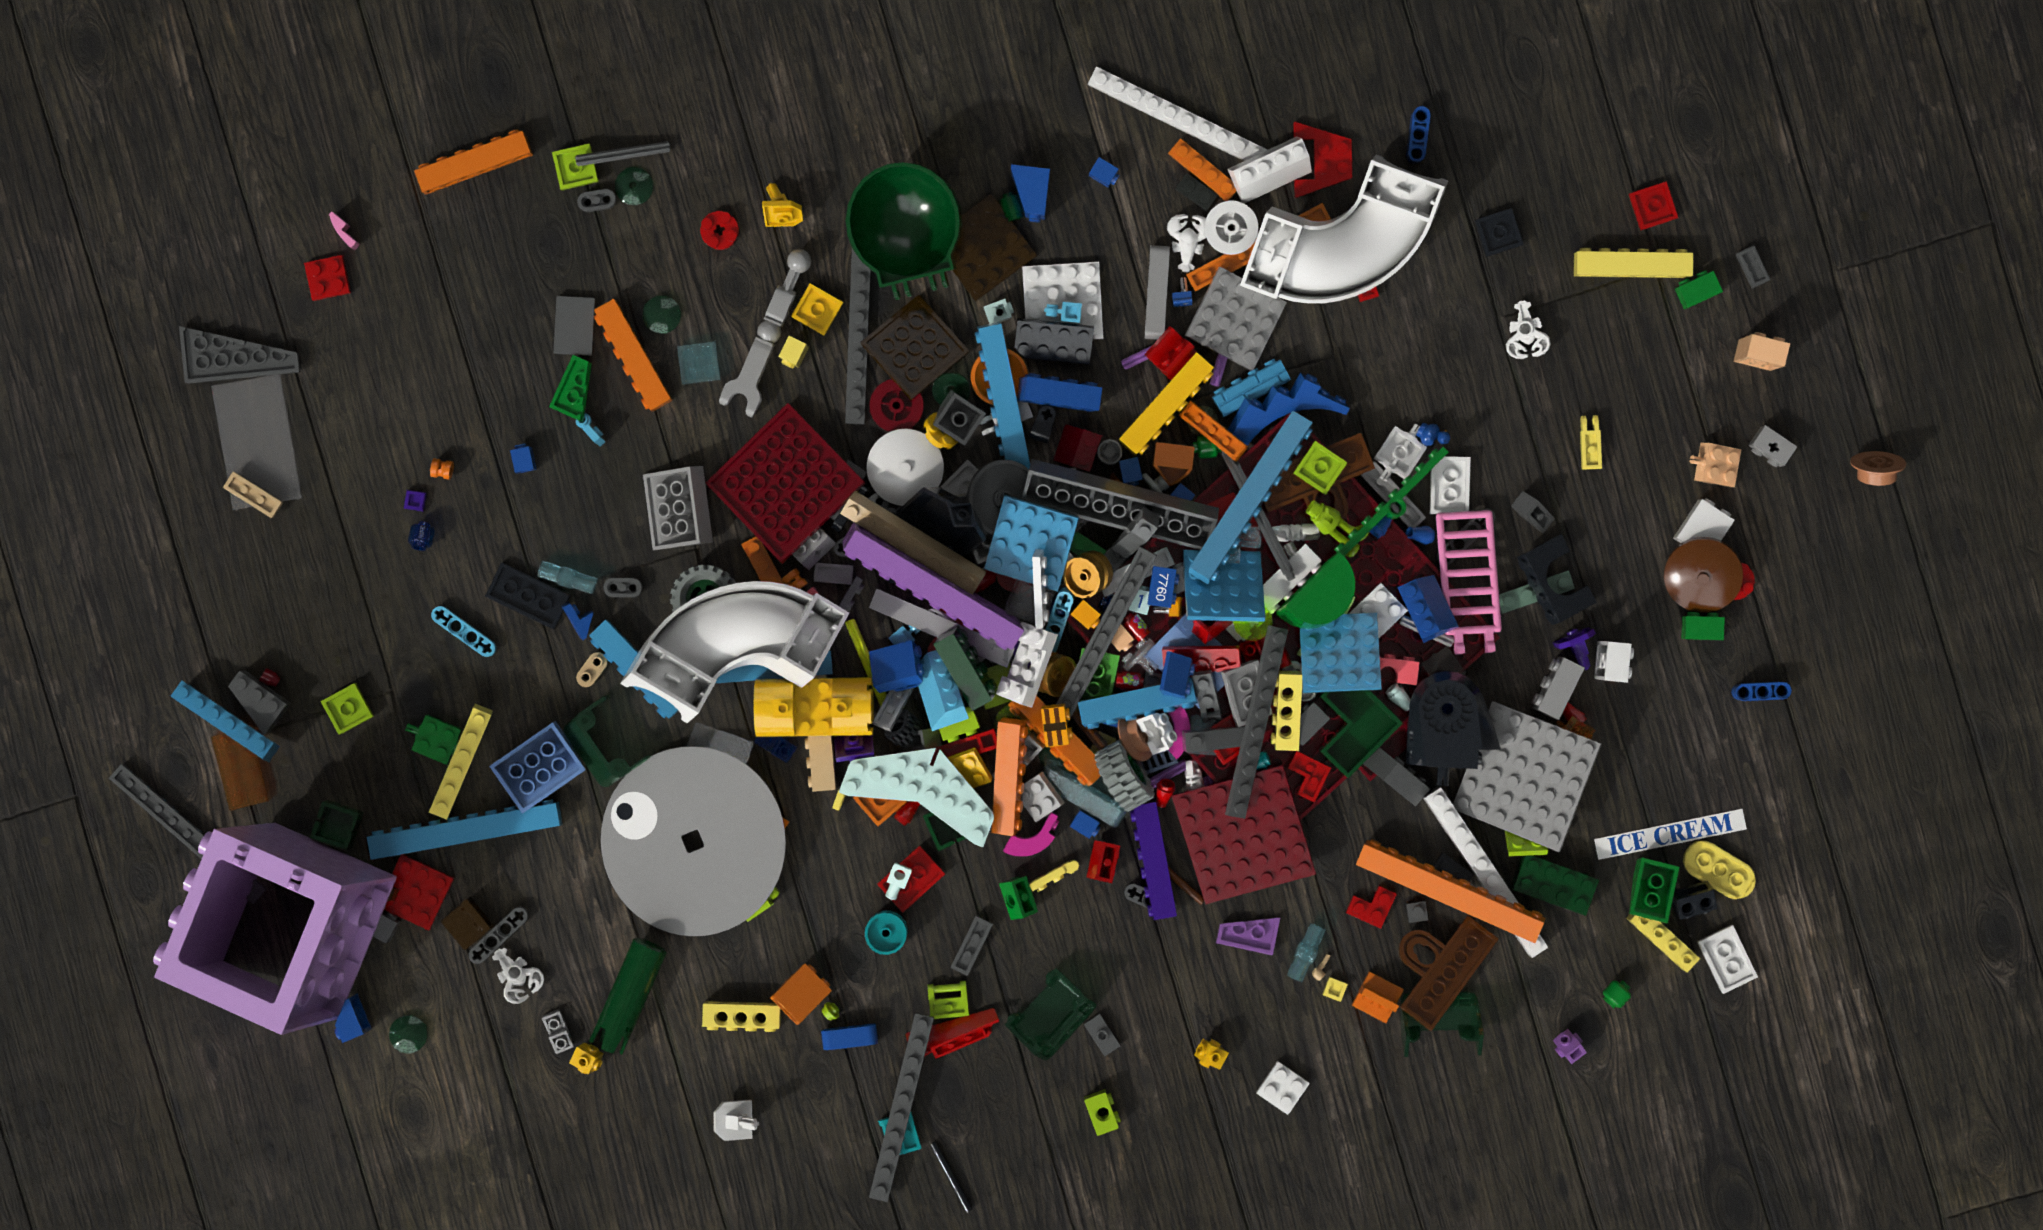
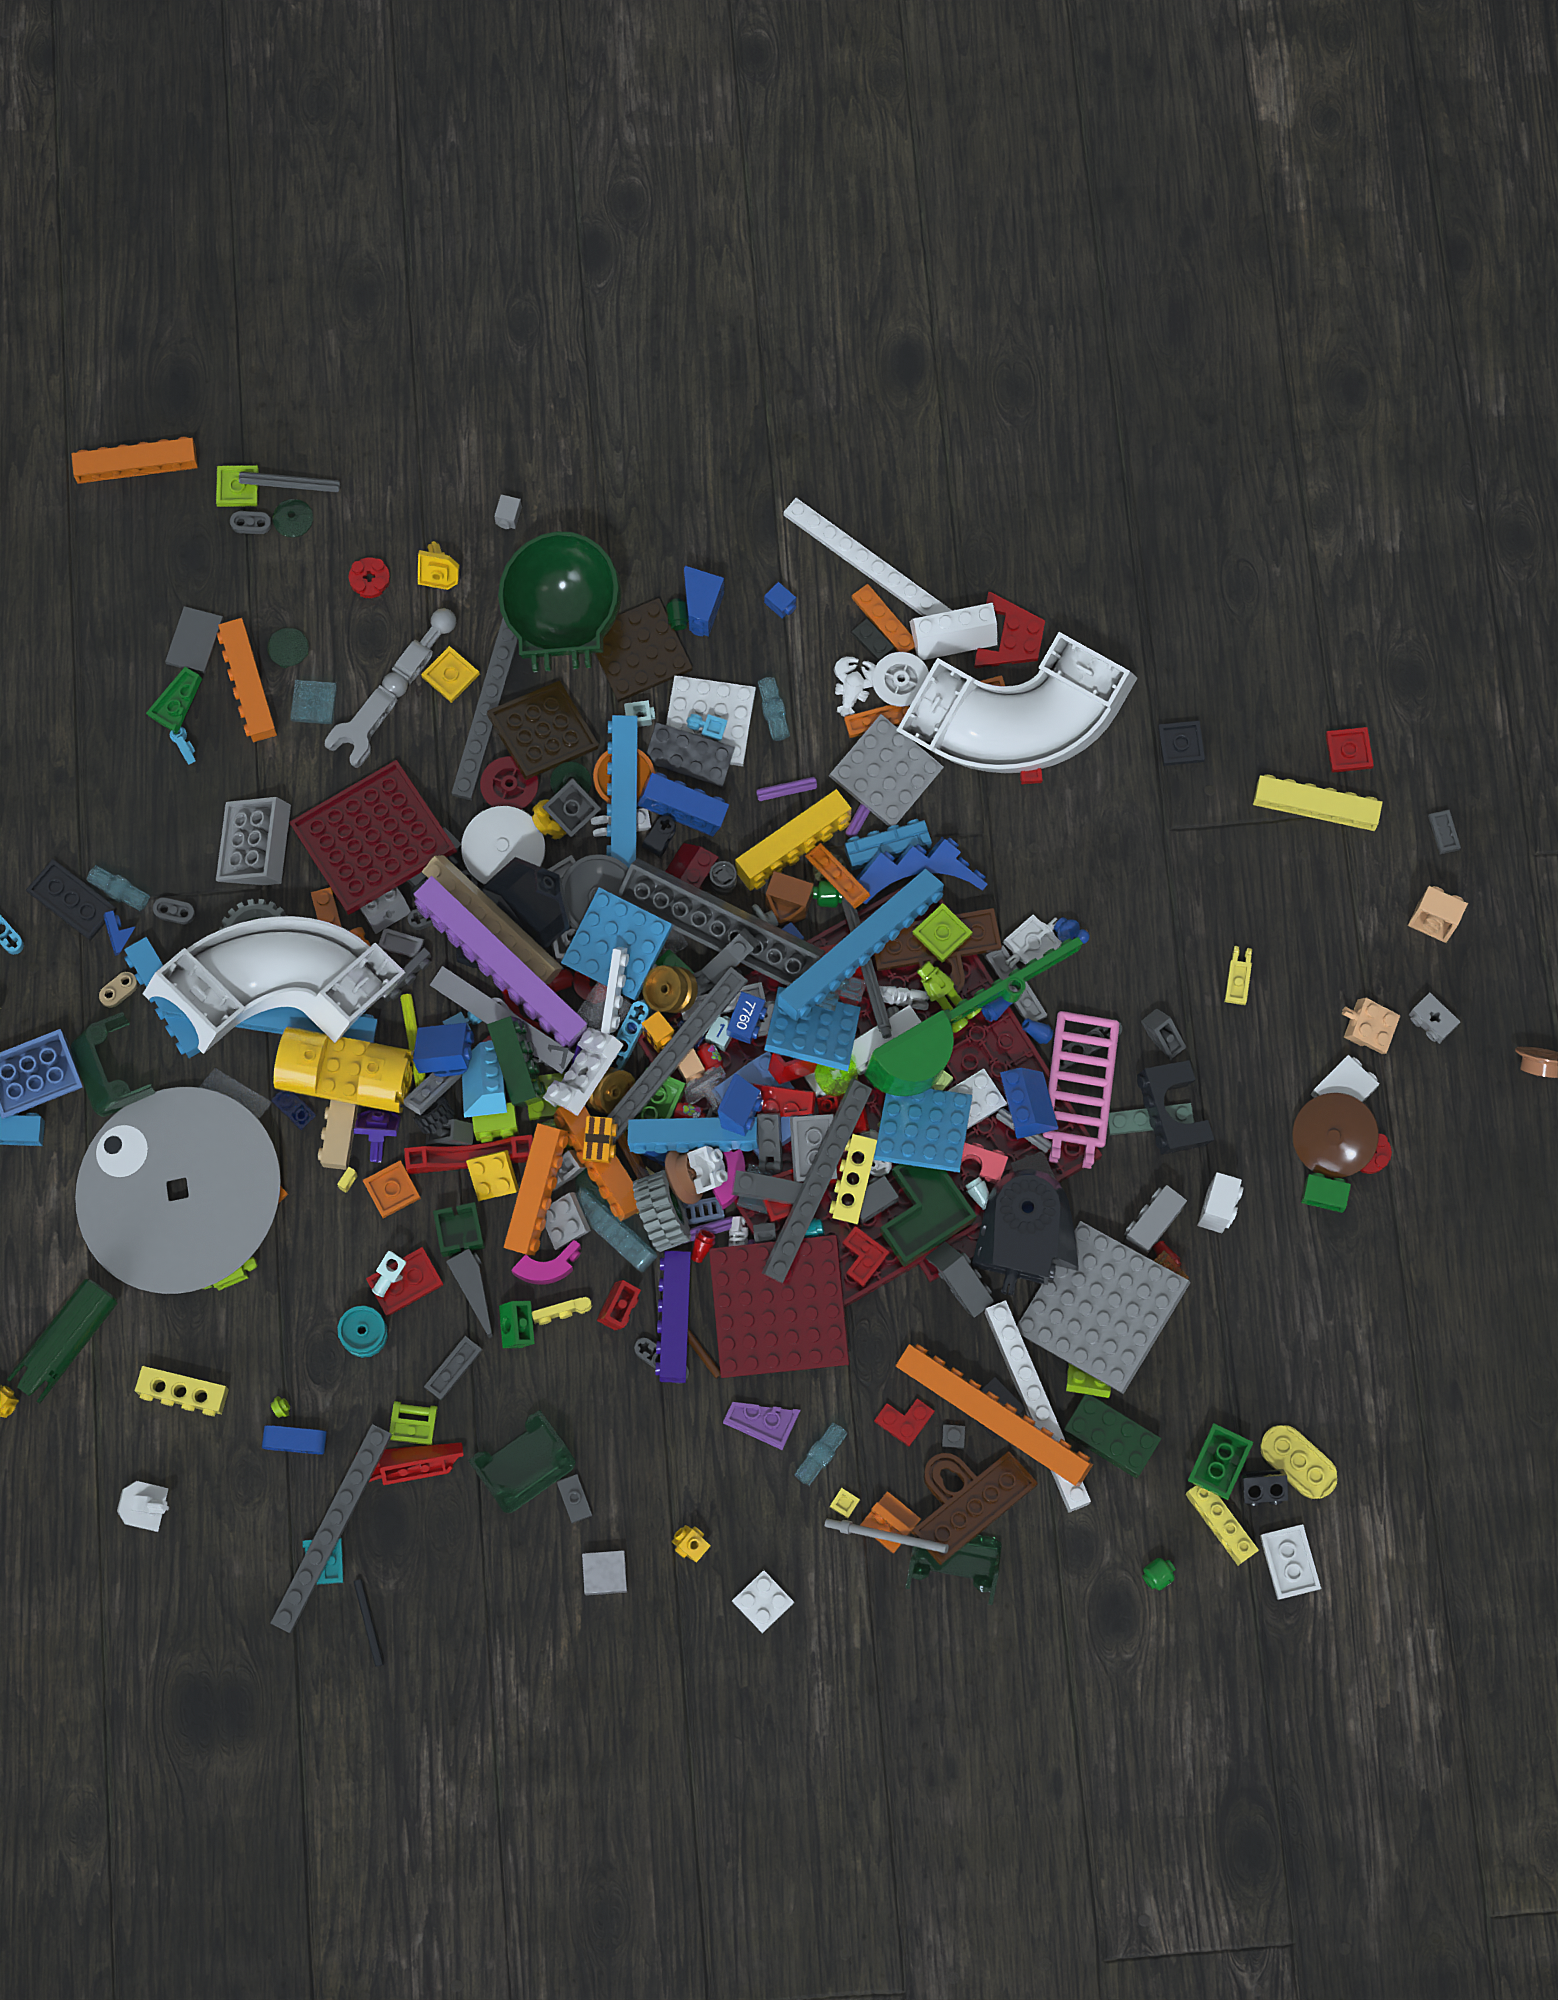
camera: 15 degrees right, 15 degrees down
orange wheel [430,458,454,480] -> none
blue brick [510,444,537,474] -> none
orange brick [770,964,832,1025] -> none
light yellow brick [779,336,809,369] -> none
light aqua wing [839,748,994,847] -> none
red cone [894,801,921,826] -> none
blue brick [1070,809,1101,839] -> none
lime brick [1084,1089,1121,1136] -> none
blue brick [1118,457,1143,486] -> none
red bracket [1144,326,1197,380] -> none
light grey beam [1145,245,1170,340] -> none
light orange piece [1153,597,1182,617] -> none
blue piece [1172,277,1192,307] -> none
tan hand [1312,954,1331,980] -> none
blue beam [1406,106,1430,164] -> none
white plate [1429,456,1470,514] -> none
white animal [1506,301,1551,359] -> none
dark purple piece [1553,627,1596,671] -> none
medium lavender brick [1553,1029,1587,1064] -> none
white sticker [1594,809,1747,860] -> none
green brick [1675,270,1723,310] -> none
blue beam [1731,682,1792,701] -> none
none -> dark grey slope [446,1249,493,1339]
none -> light grey brick [494,495,522,529]
none -> flat silver piece [582,1551,627,1595]
none -> dark grey plate [753,1223,776,1244]
none -> clear light blue piece [758,677,790,741]
none -> light grey bar [825,1518,949,1553]

